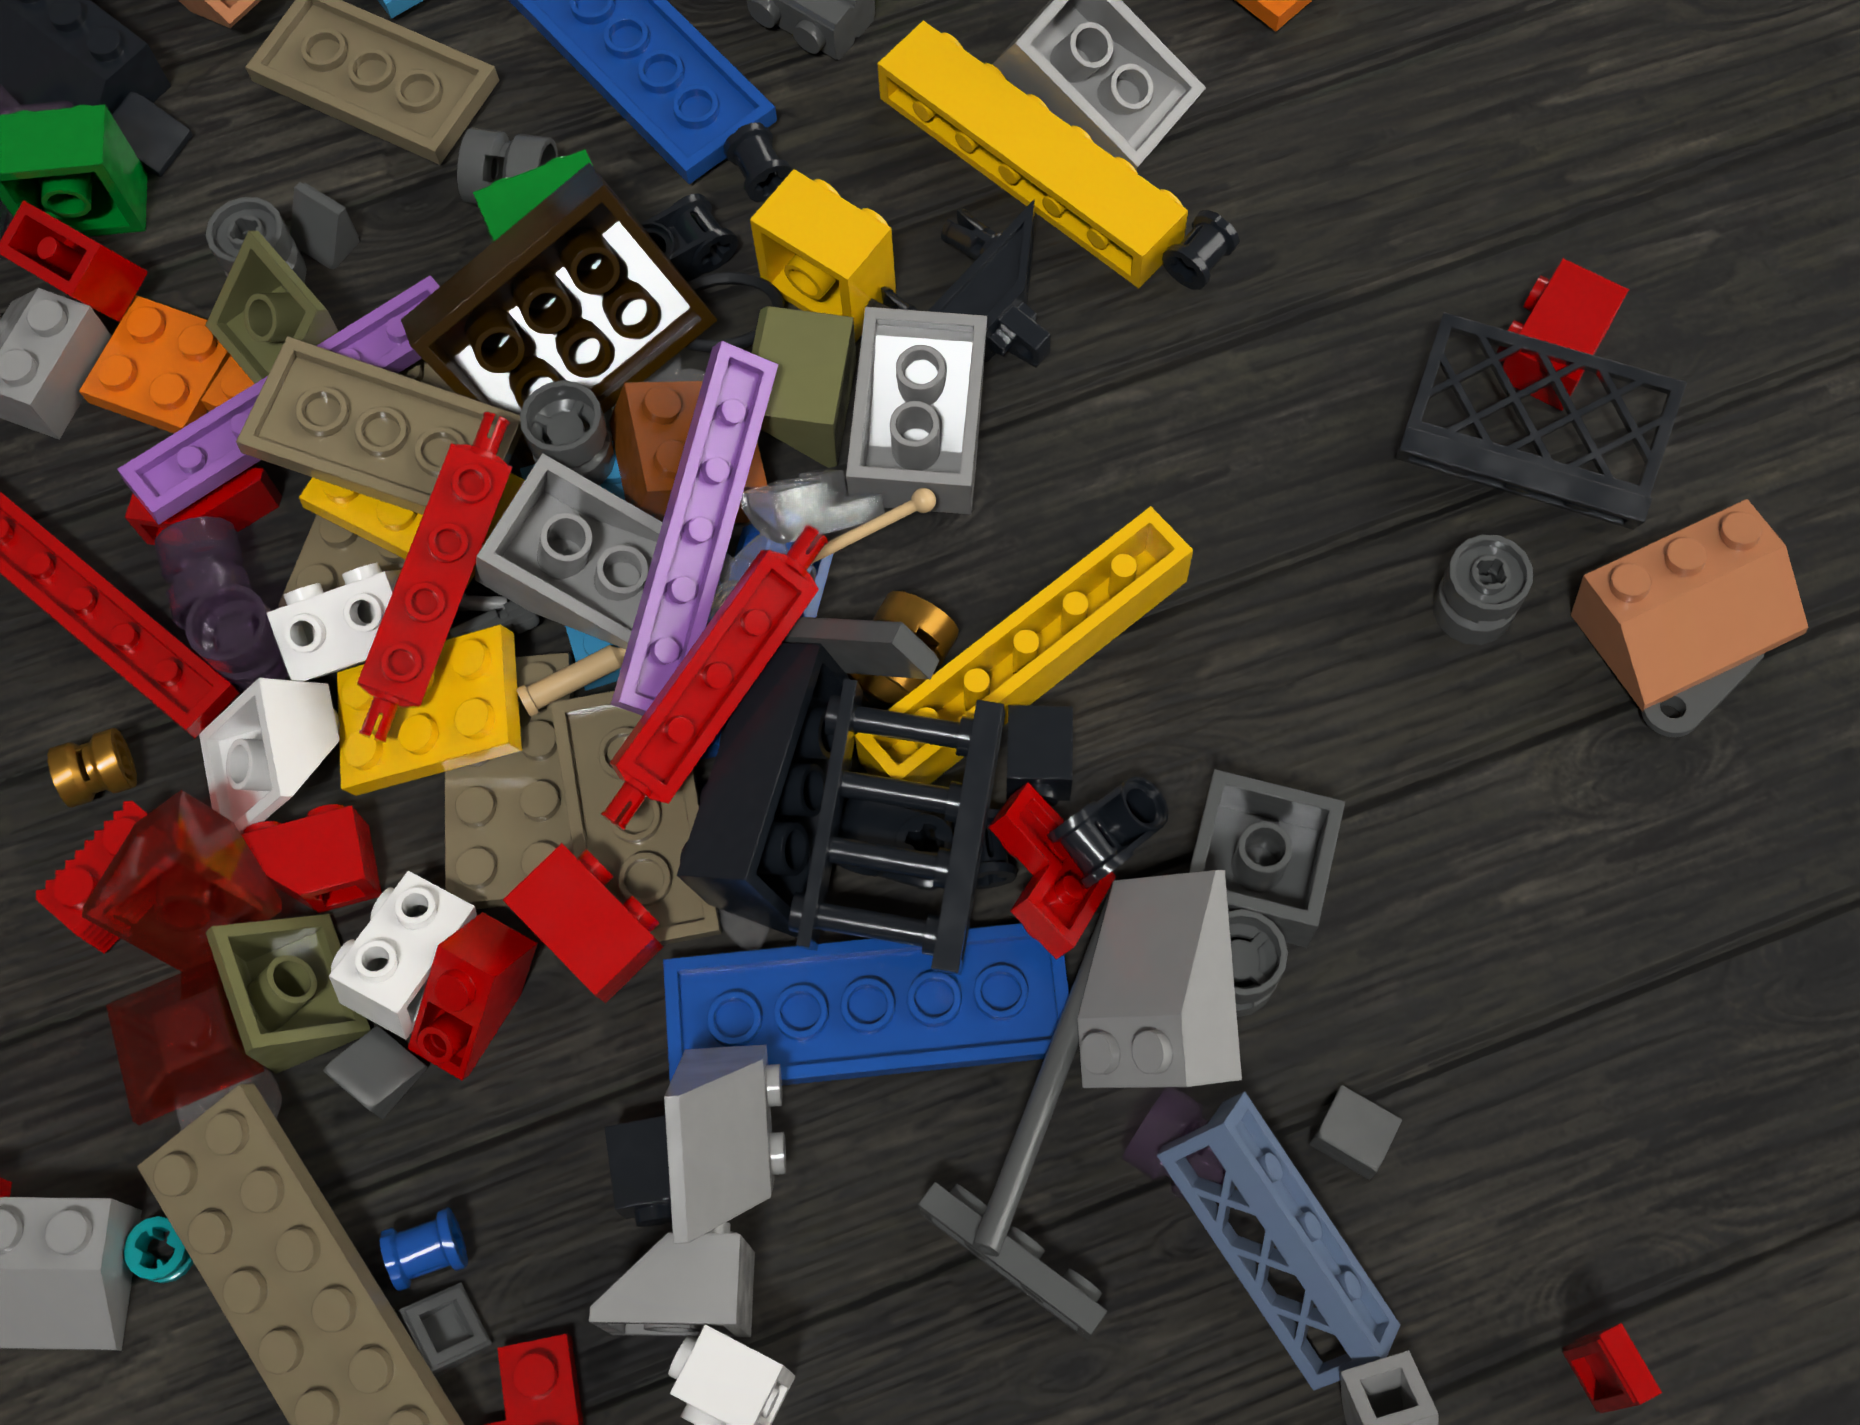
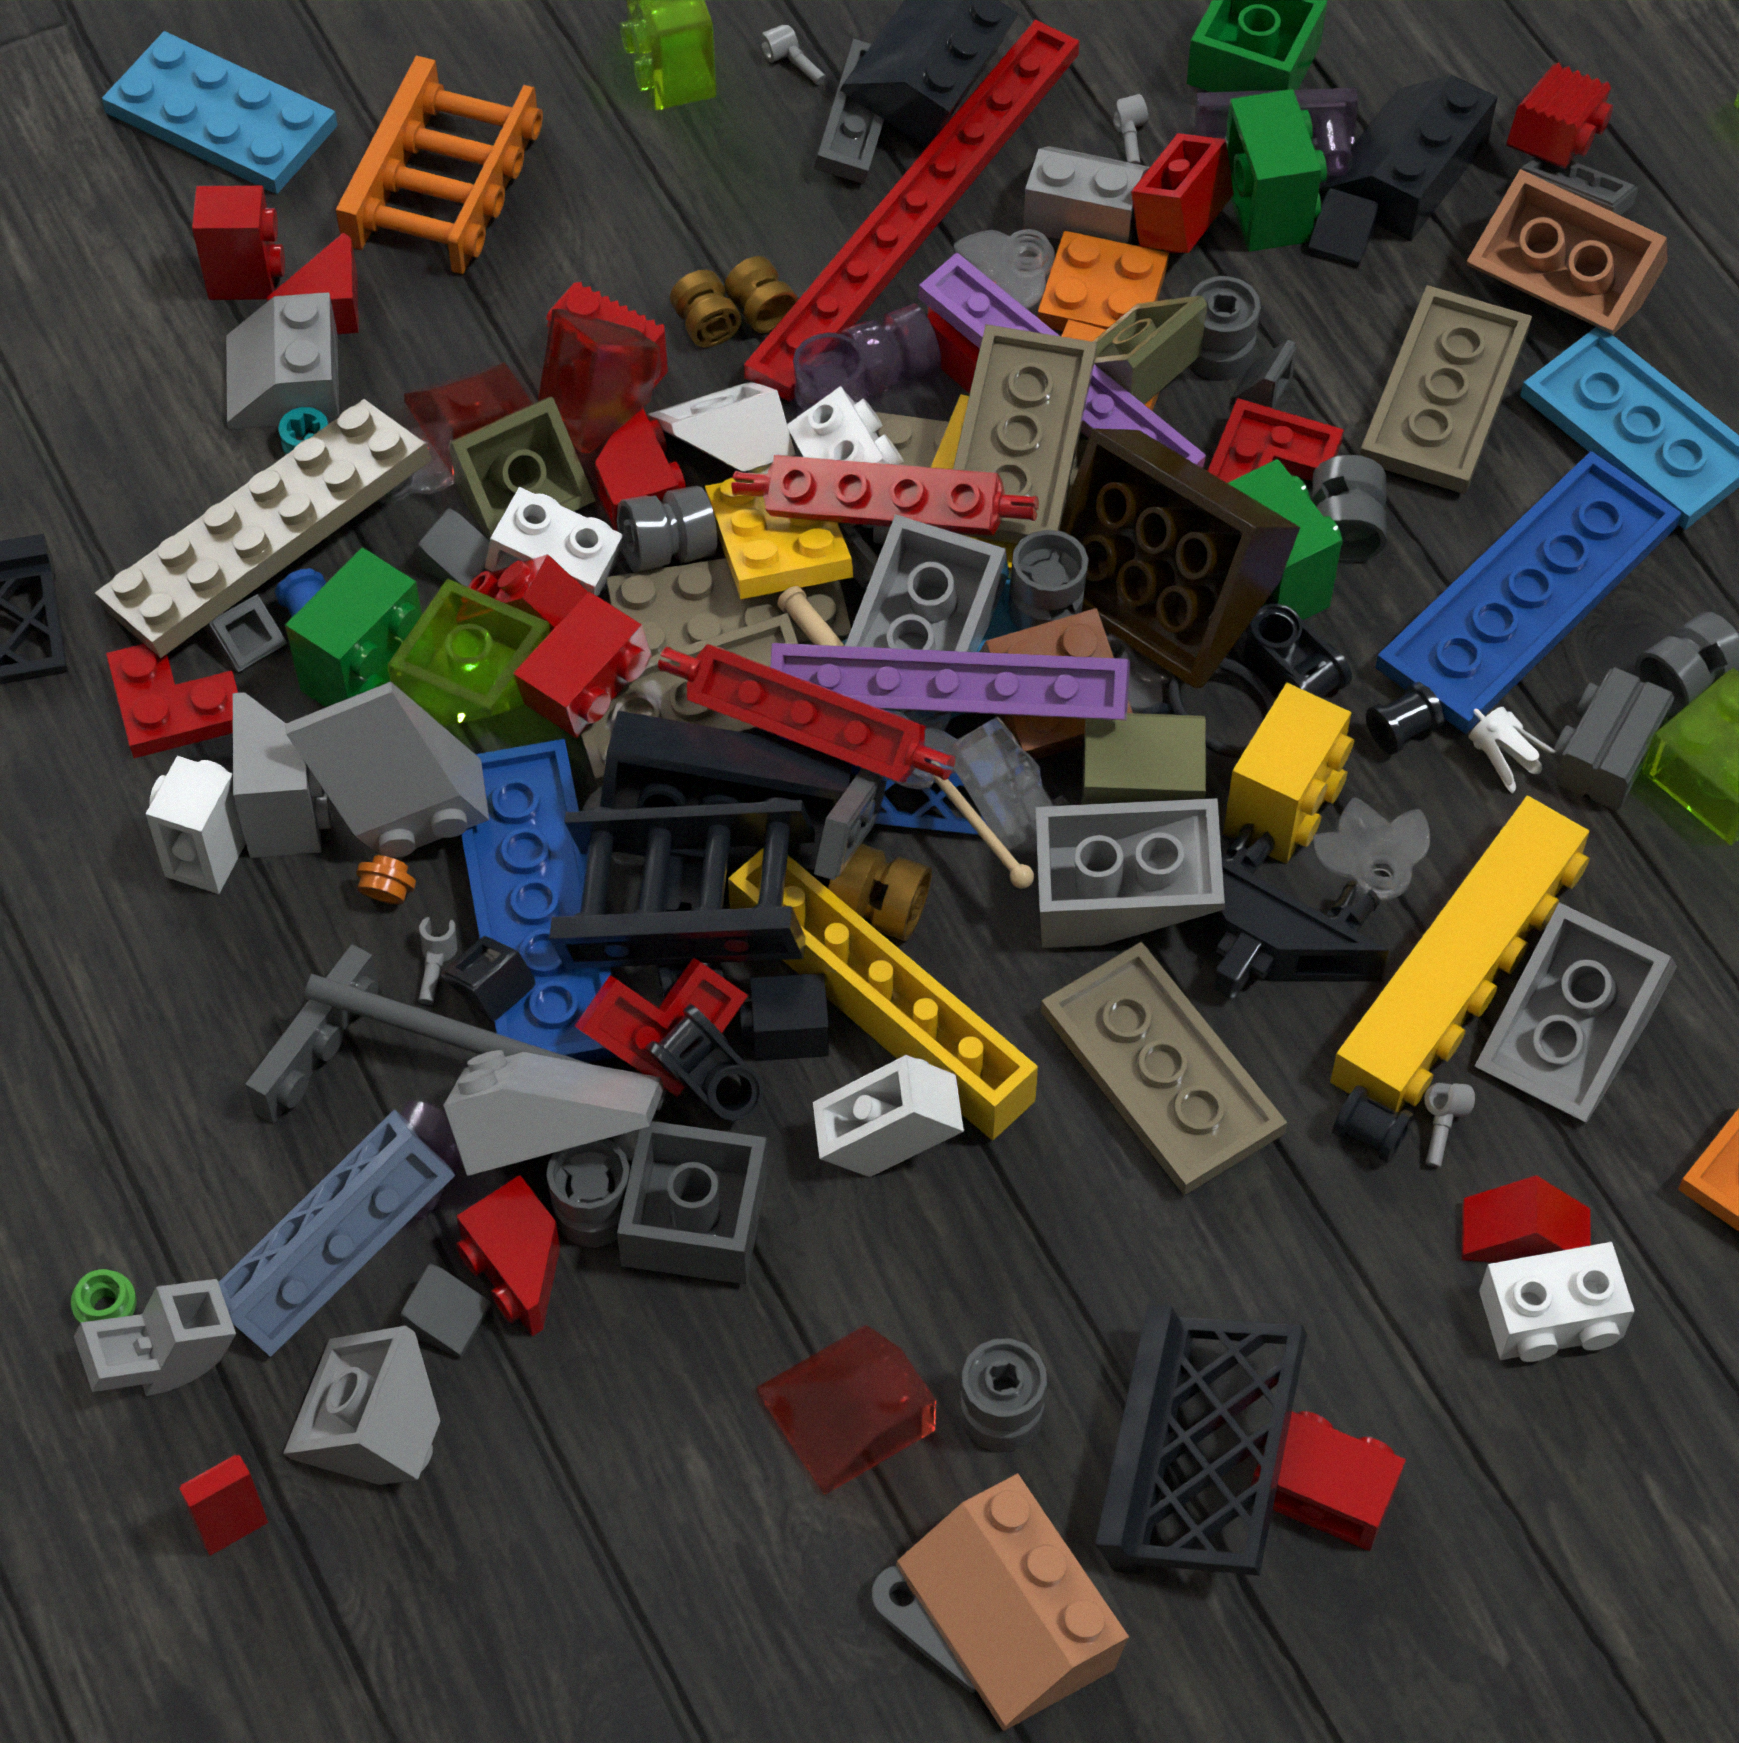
camera: 80 degrees right, 10 degrees down
none -> light grey slope [283,1326,440,1485]
none -> green brick [285,547,428,707]
none -> orange plate [356,855,416,905]
none -> clear neon green slope [388,579,550,726]
none -> light grey hand [418,917,457,1005]
none -> black slope [441,935,536,1021]
none -> red slope [455,1175,560,1337]
none -> dark grey wheel [617,485,717,573]
none -> pearl gold wheel [724,256,798,333]
none -> clear red slope [757,1325,936,1495]
none -> white brick [813,1055,964,1177]
none -> clear plate [954,229,1055,309]
none -> dark tan plate [1041,942,1287,1196]
none -> red plate [1207,398,1344,483]
none -> clear plate [1313,797,1430,900]
none -> light grey hand [1424,1083,1475,1168]
none -> red slope [1462,1175,1591,1263]
none -> white piece [1469,707,1556,793]
none -> white brick [1479,1242,1634,1362]

